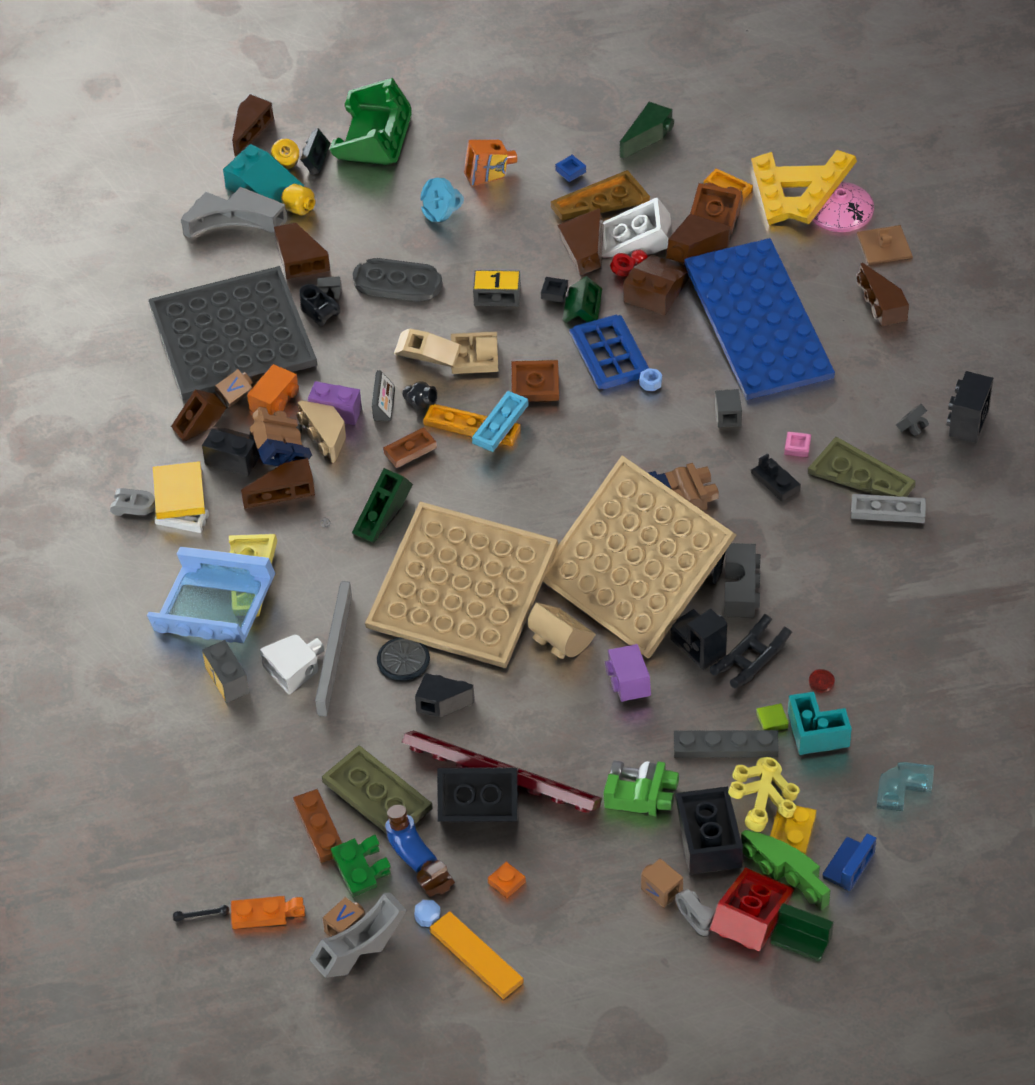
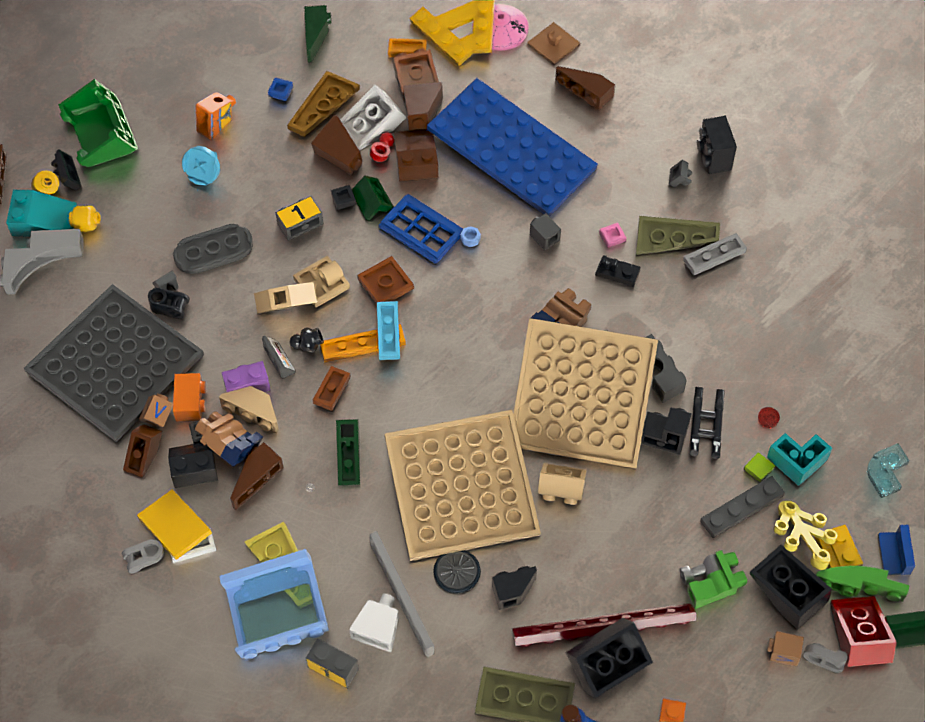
camera: 35 degrees left, 10 degrees up
reddish brown slope [274,223,330,280] -> none
medium lavender brick [605,644,651,702] -> none

